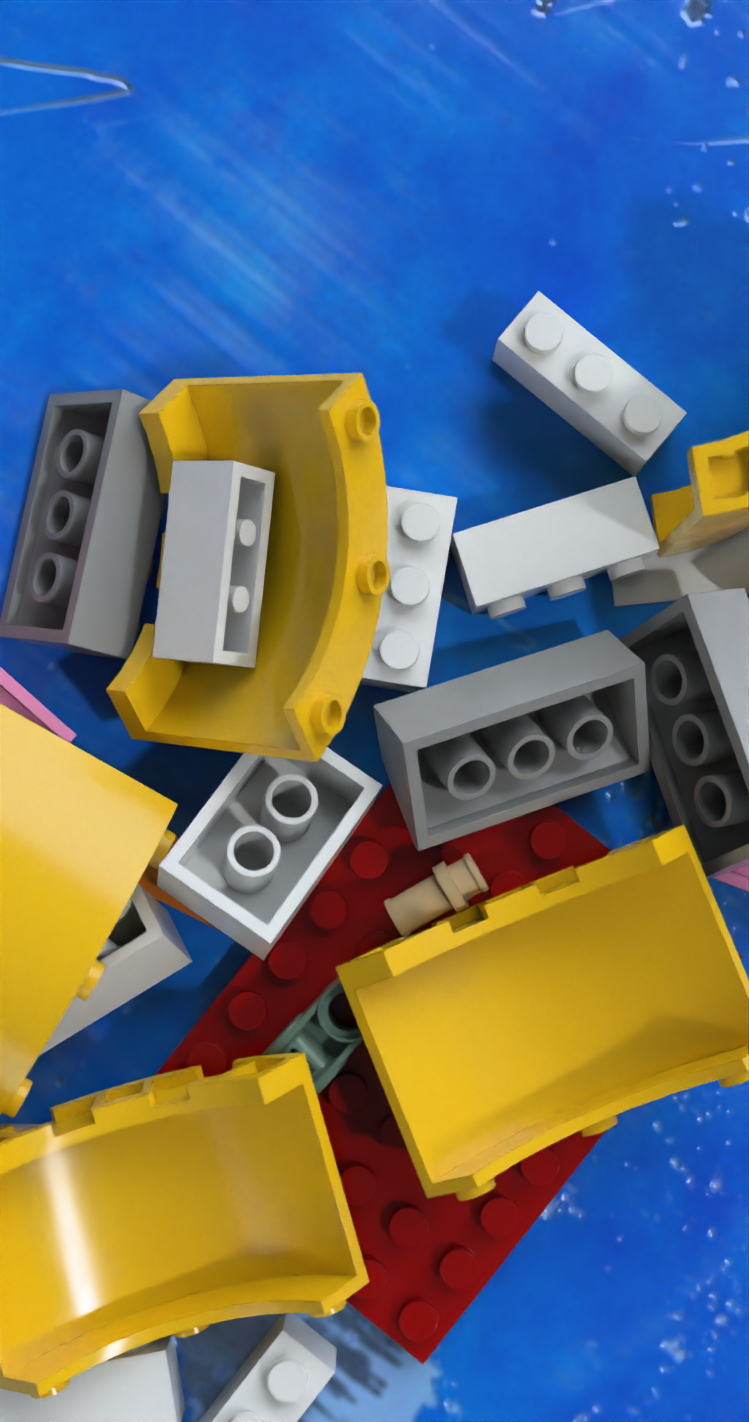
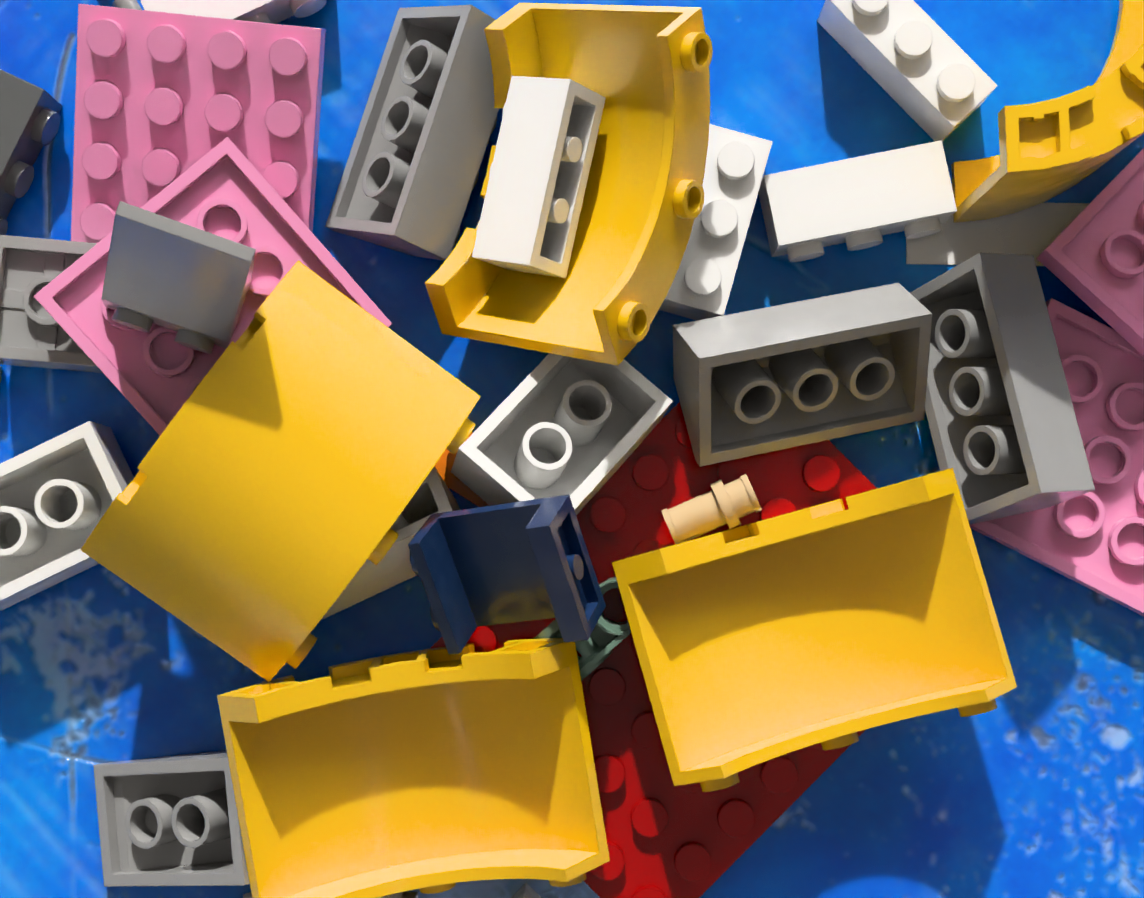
camera: 15 degrees right, 0 degrees up
none -> dark blue panel [408,494,606,655]

